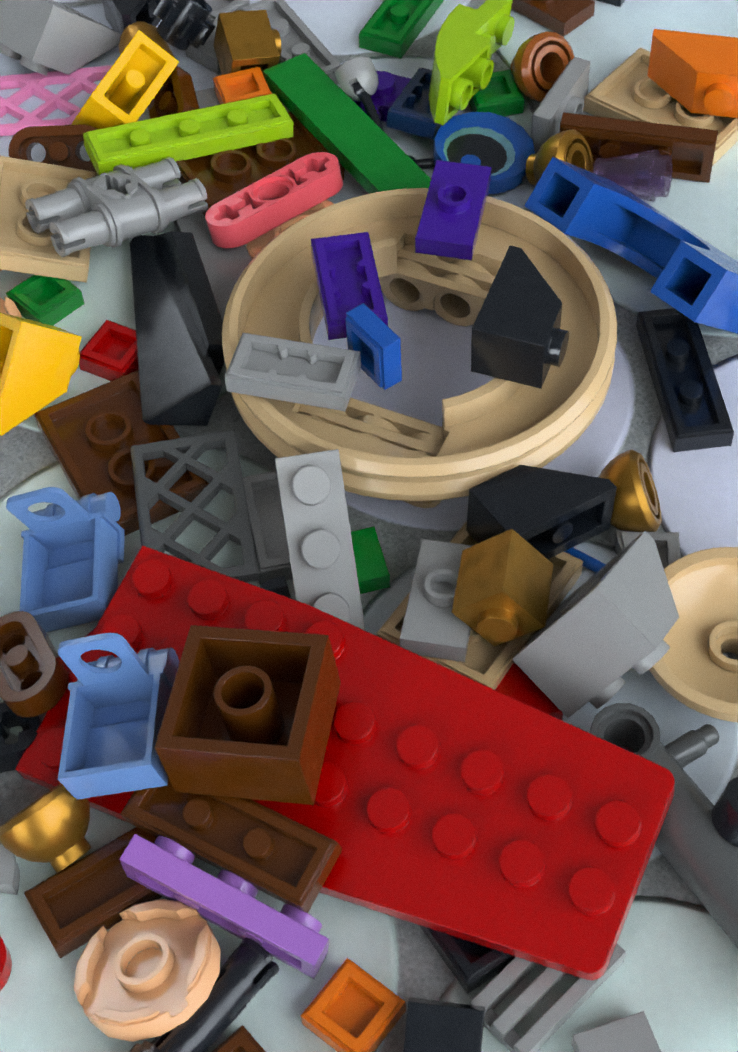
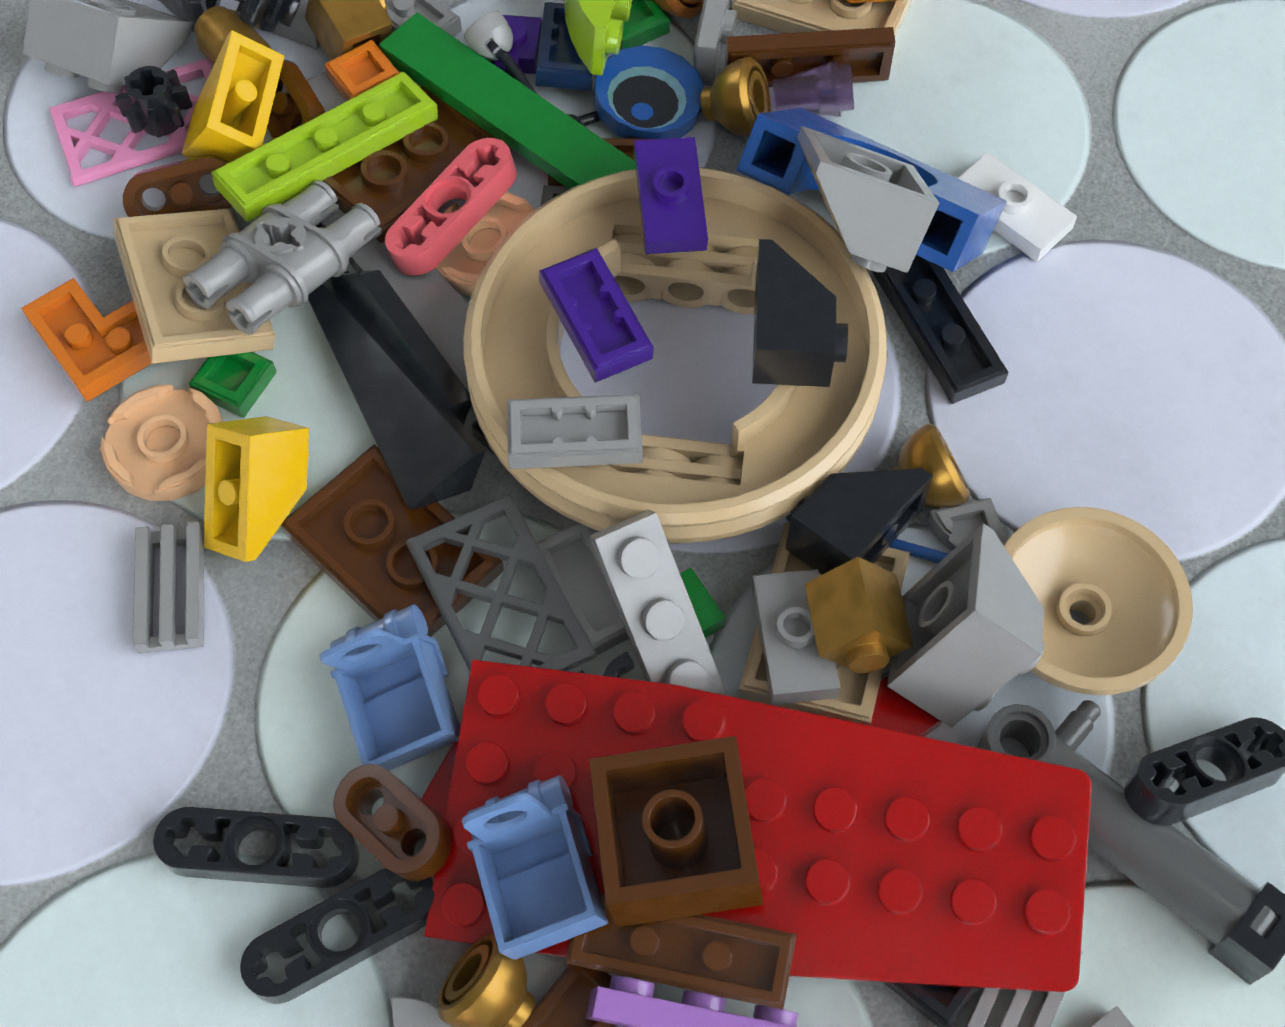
camera: 20 degrees left, 10 degrees up
red tile [79,320,139,381] -> none
blue tile [345,303,402,390] -> none
none -> black gear [115,65,193,138]
none -> light grey slope [797,126,939,273]

